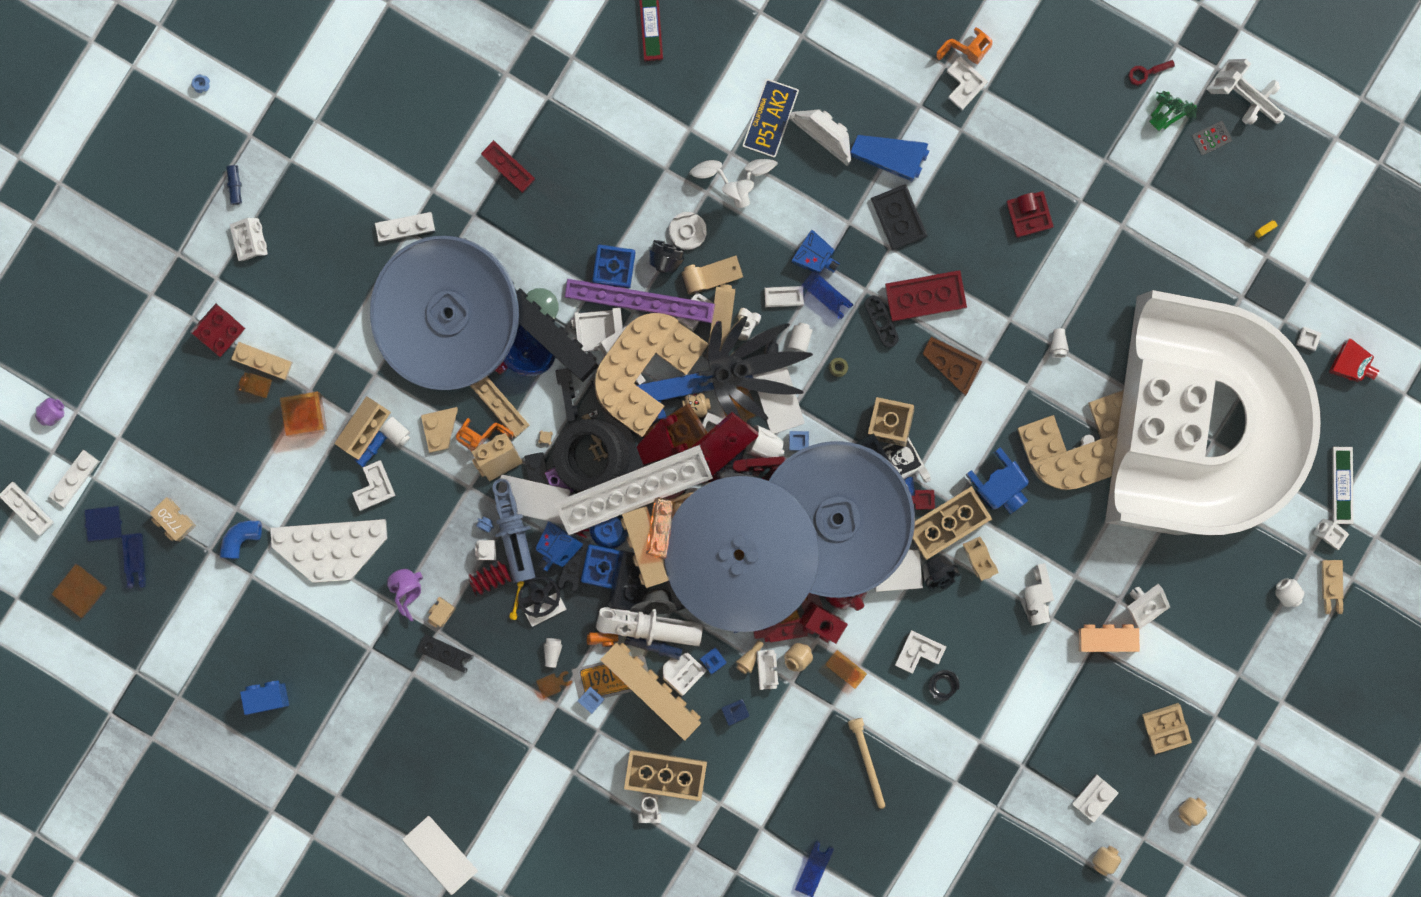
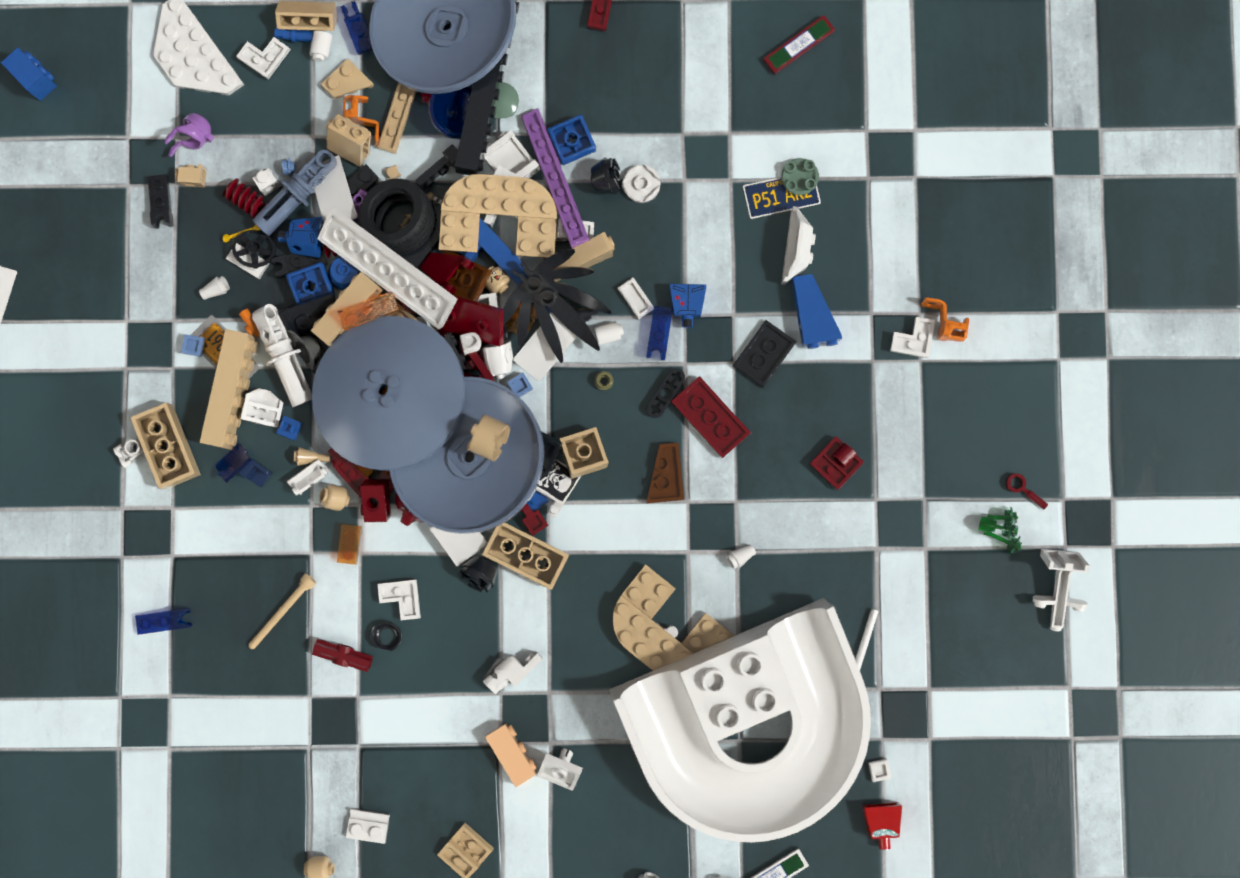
camera: 55 degrees right, 0 degrees up
clear orange plate [536,671,573,698] -> none
dark blue pin [624,636,683,660] -> none
tan door [681,256,743,295] -> none
white plant [689,159,778,208] -> none
white plate [737,308,761,341] -> none
tan brick [963,537,999,581] -> none
blue piece [965,447,1029,514] -> none
dark grey sticker [1192,121,1232,155] -> none
yellow tile [1254,220,1278,239] -> none
none -> clear blue piece [215,443,252,483]
none -> dark red piece [312,639,373,672]
none -> clear blue hinge [340,1,373,55]
none -> white tile [460,332,481,355]
none -> tan brick [467,414,510,461]
none -> sand green dish [781,158,819,195]
none -> white piece [855,609,878,671]

